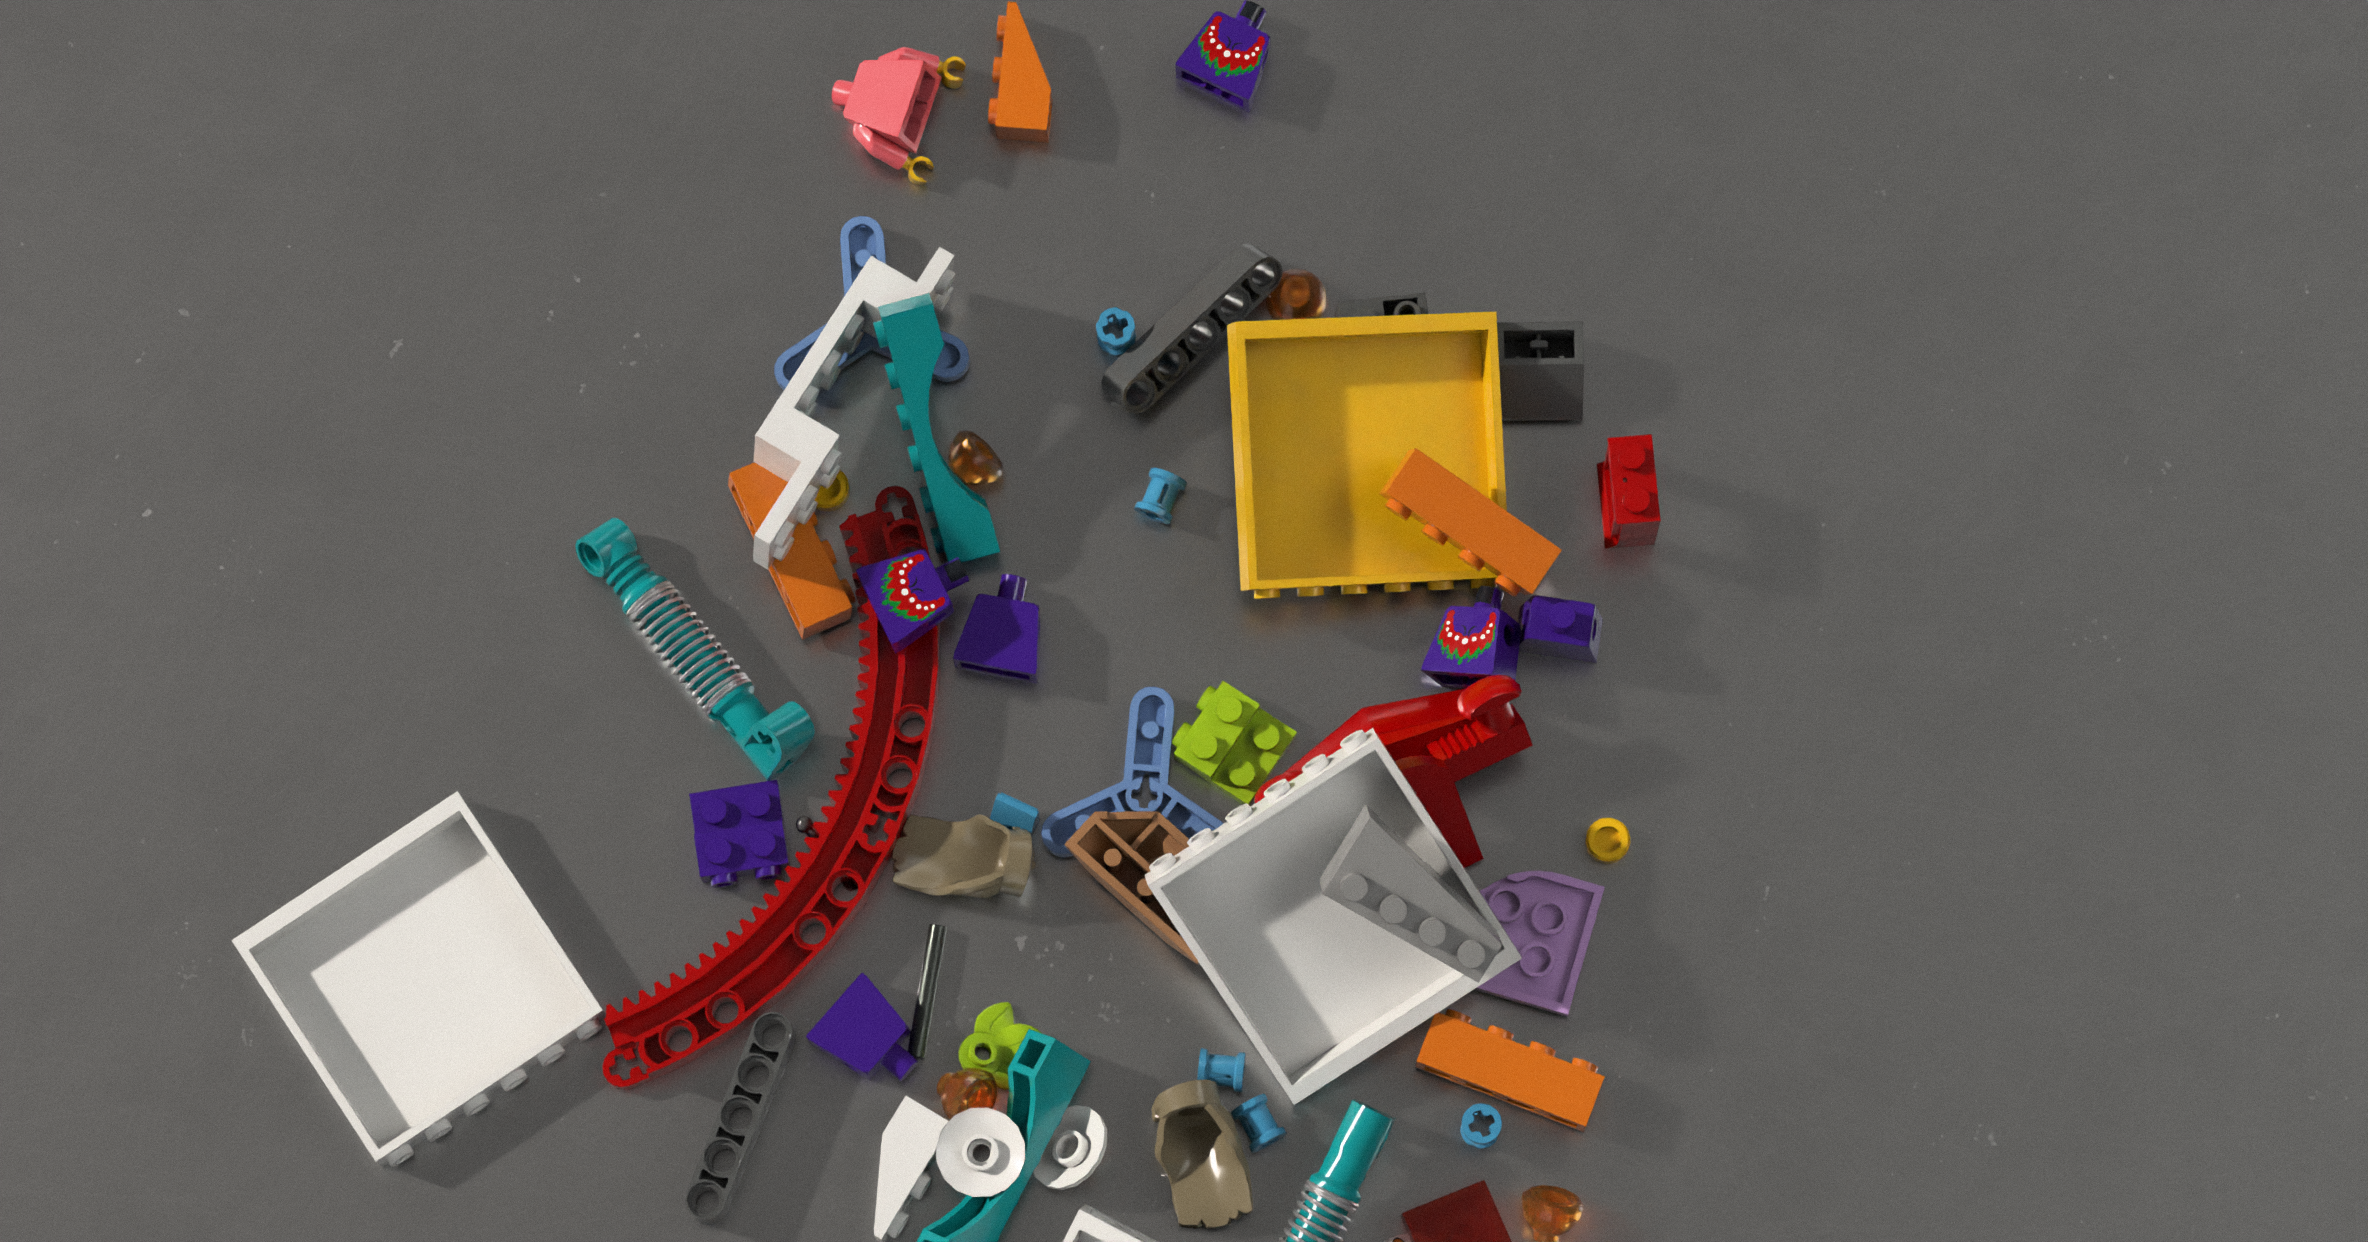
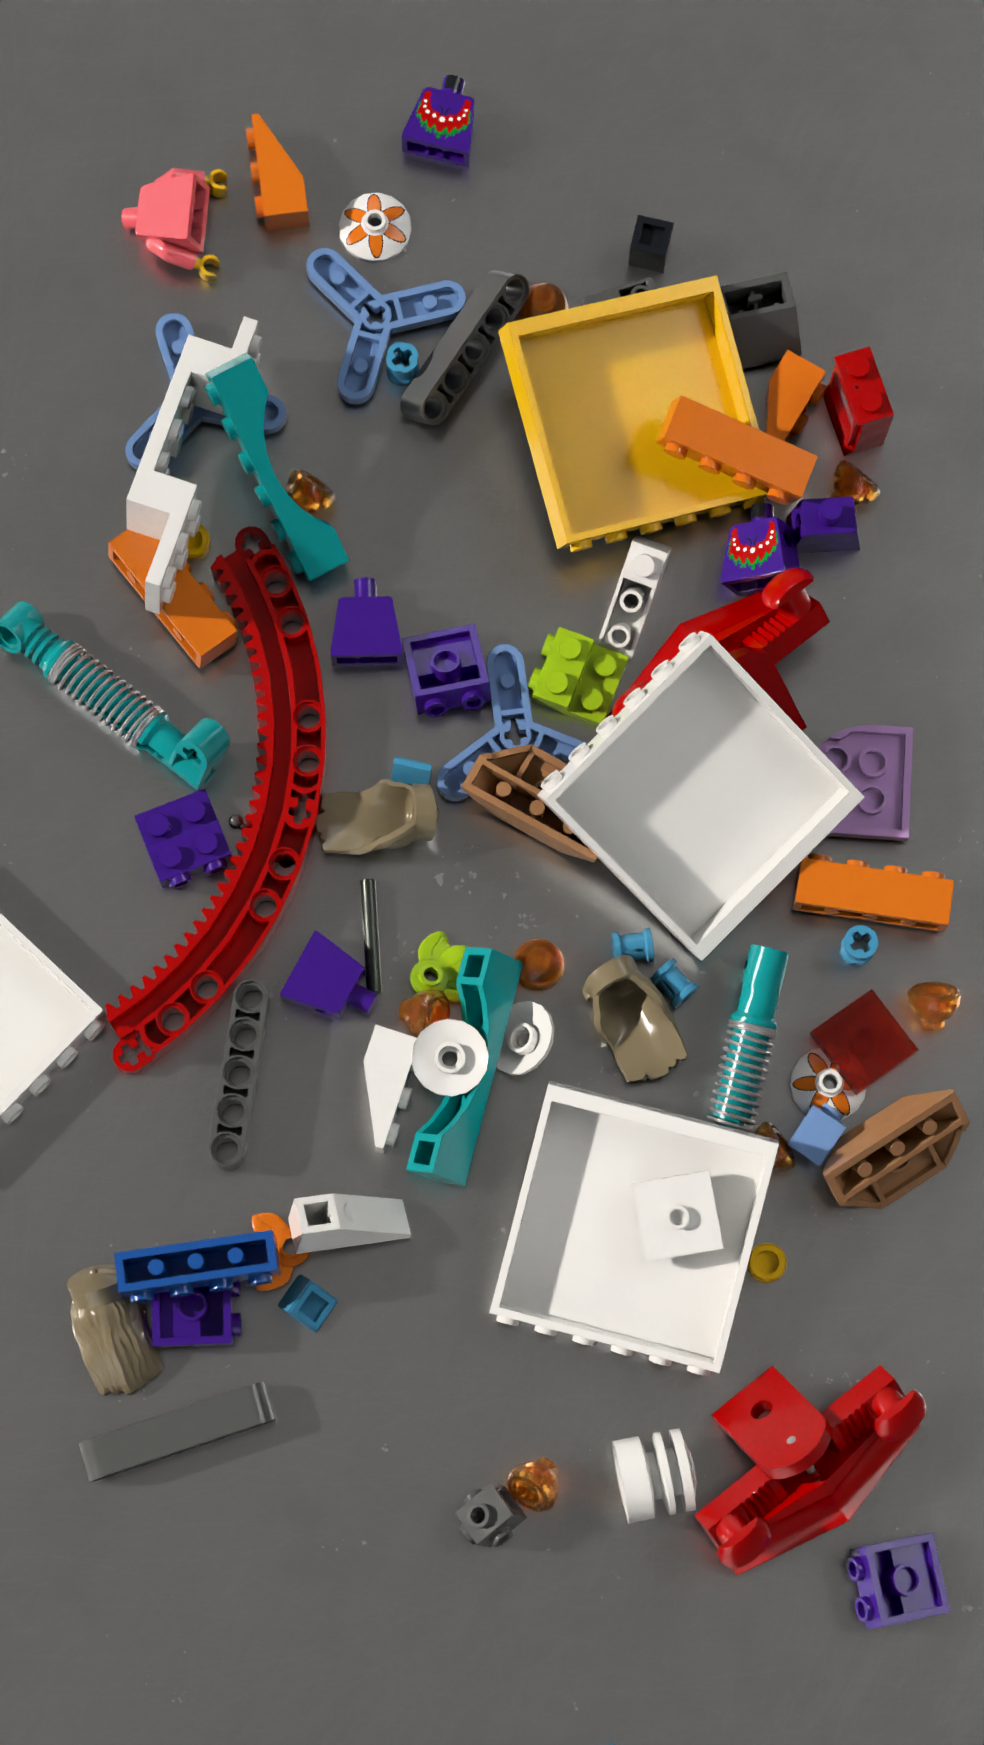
camera: 20 degrees left, 0 degrees up
dark purple torso [856,549,970,653] -> none
dark azure bush [1134,468,1187,524] -> none
light grey wedge [1319,804,1502,983] -> none
yellow tile [1585,818,1630,864] -> none
none -> medium blue piece [306,248,466,404]
none -> white dish [339,193,412,263]
none -> dark purple plate [401,624,491,718]
none -> clear orange brick [512,938,565,991]
none -> white slope [597,535,672,659]
none -> black panel [628,215,674,273]
none -> orange slope [764,350,827,442]
none -> clear orange brick [830,460,880,506]

